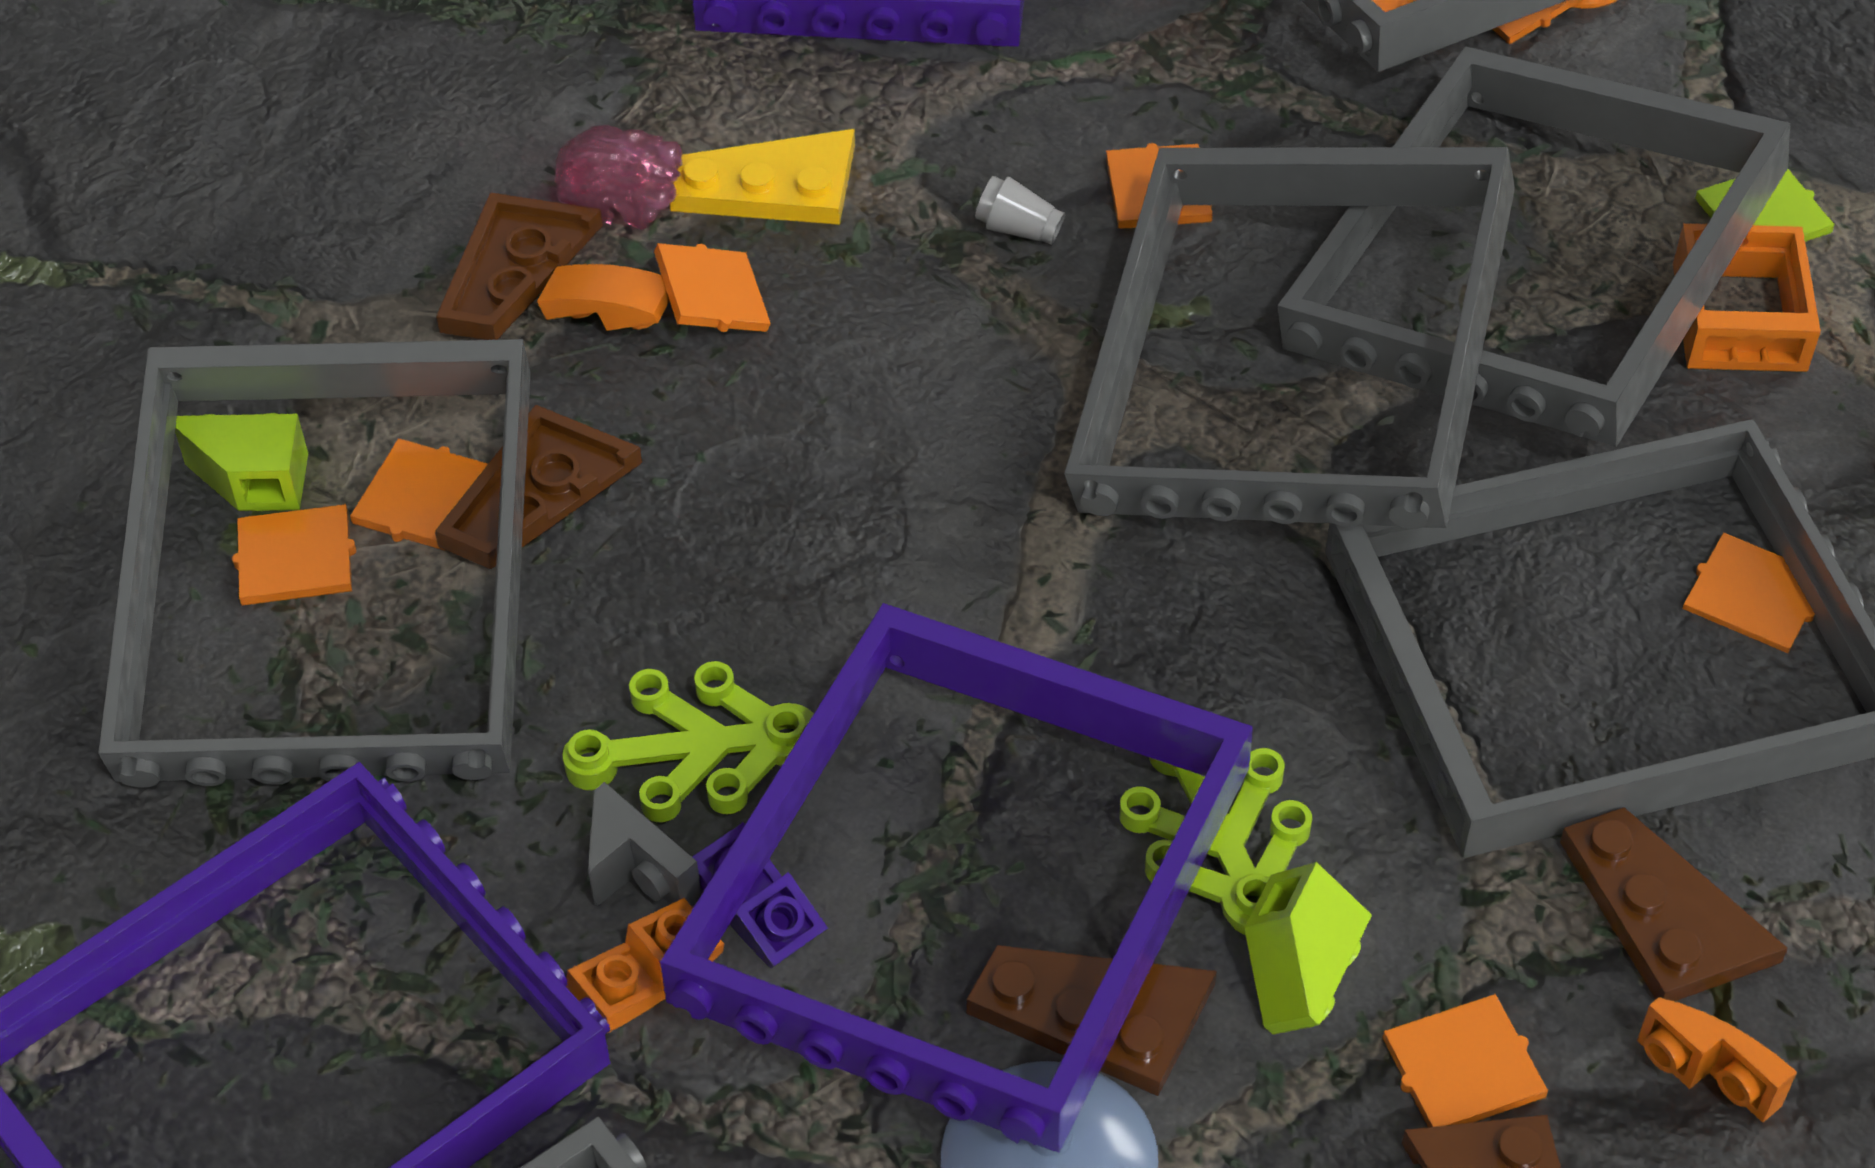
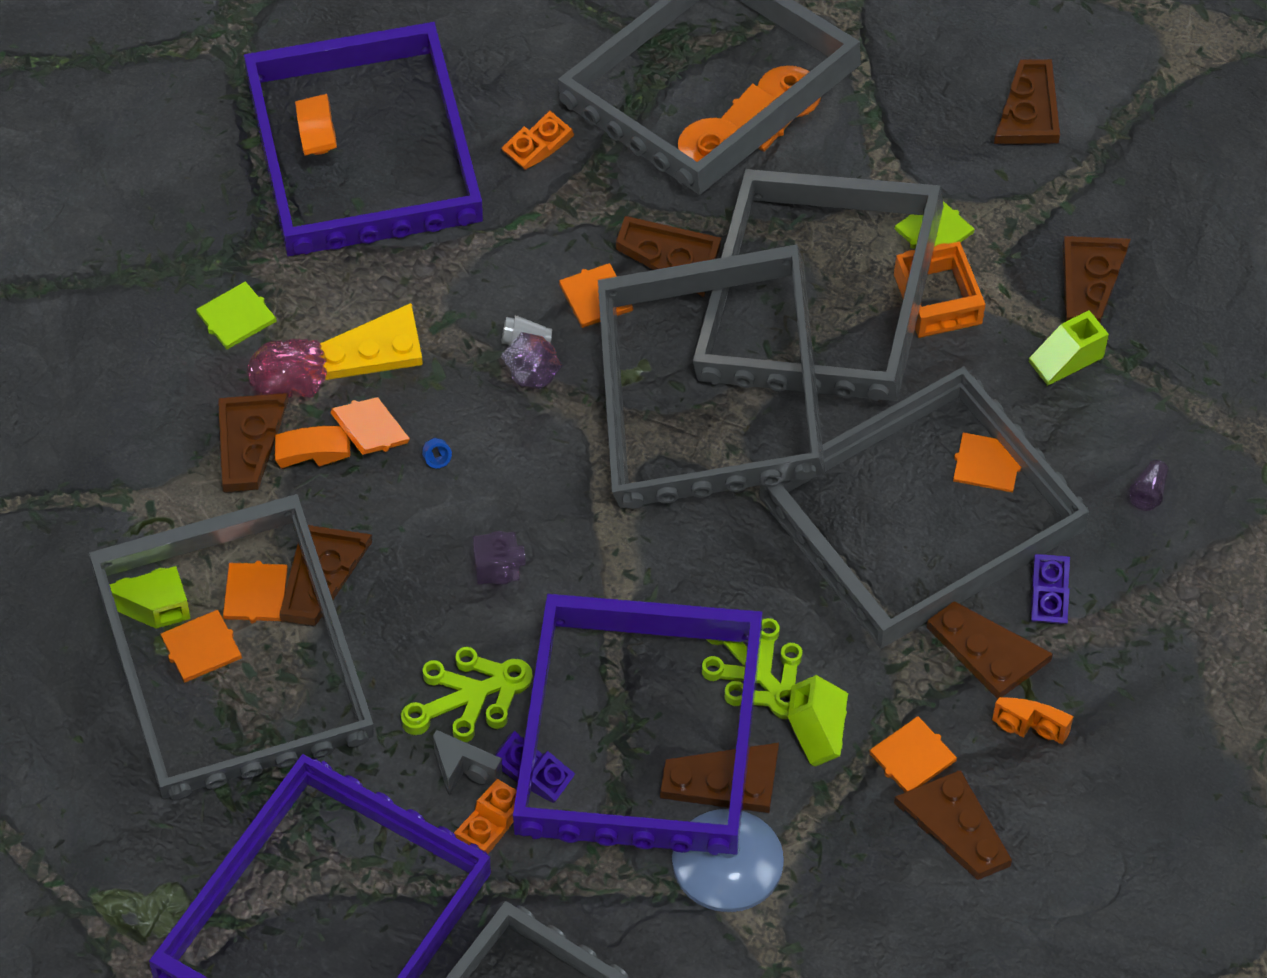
camera: 20 degrees left, 5 degrees up
none -> lime piece [196,281,277,350]
none -> blue hinge [422,438,452,468]
none -> clear purple brick [473,531,526,585]
none -> clear purple brick [501,332,563,389]
none -> reddish brown wing [616,216,721,297]
none -> dark purple slope [1031,554,1070,625]

